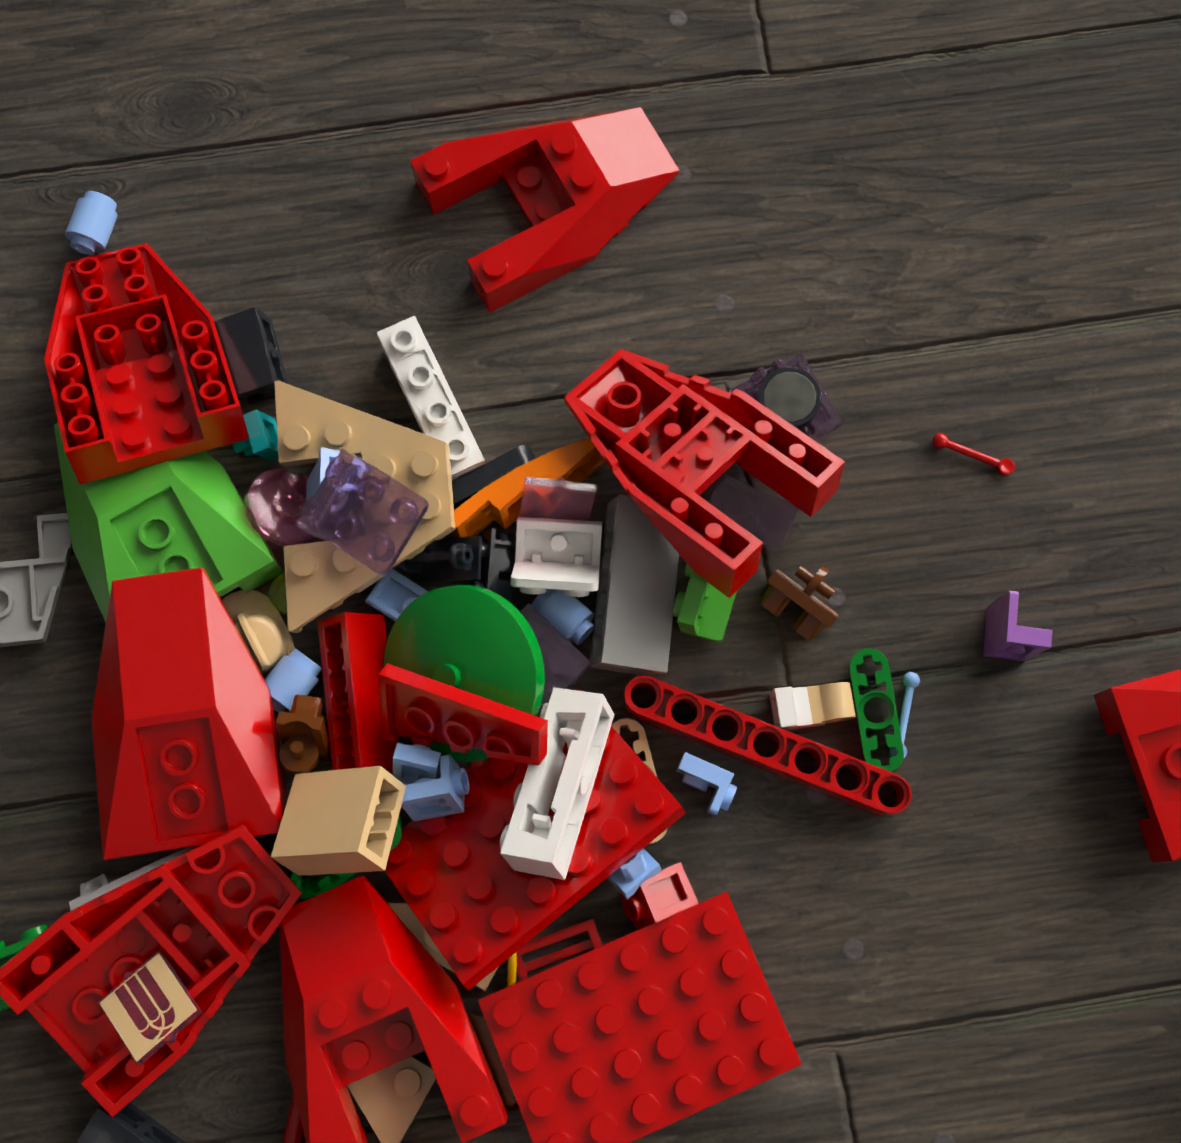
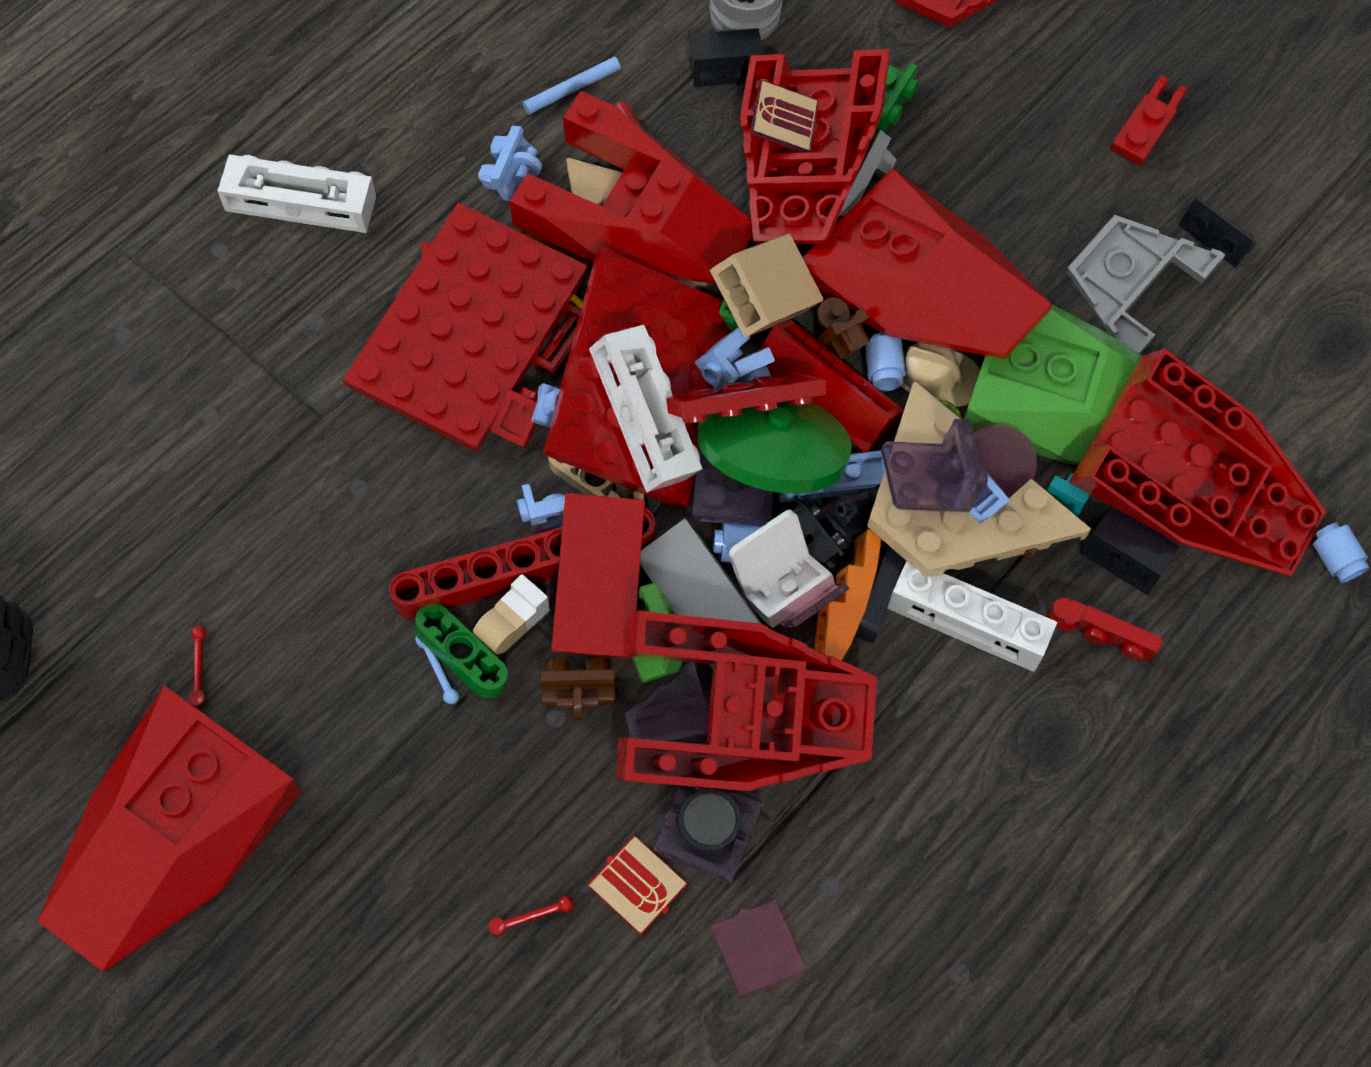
camera: 140 degrees right, 10 degrees down
red wedge [410,107,679,313] -> none
medium lavender panel [983,590,1052,661] -> none
none -> red hinge [188,625,207,708]
none -> red tile [551,493,645,659]
none -> piece [587,835,688,936]
none -> clear pink piece [711,900,805,997]
none -> red hinge [1048,597,1163,662]

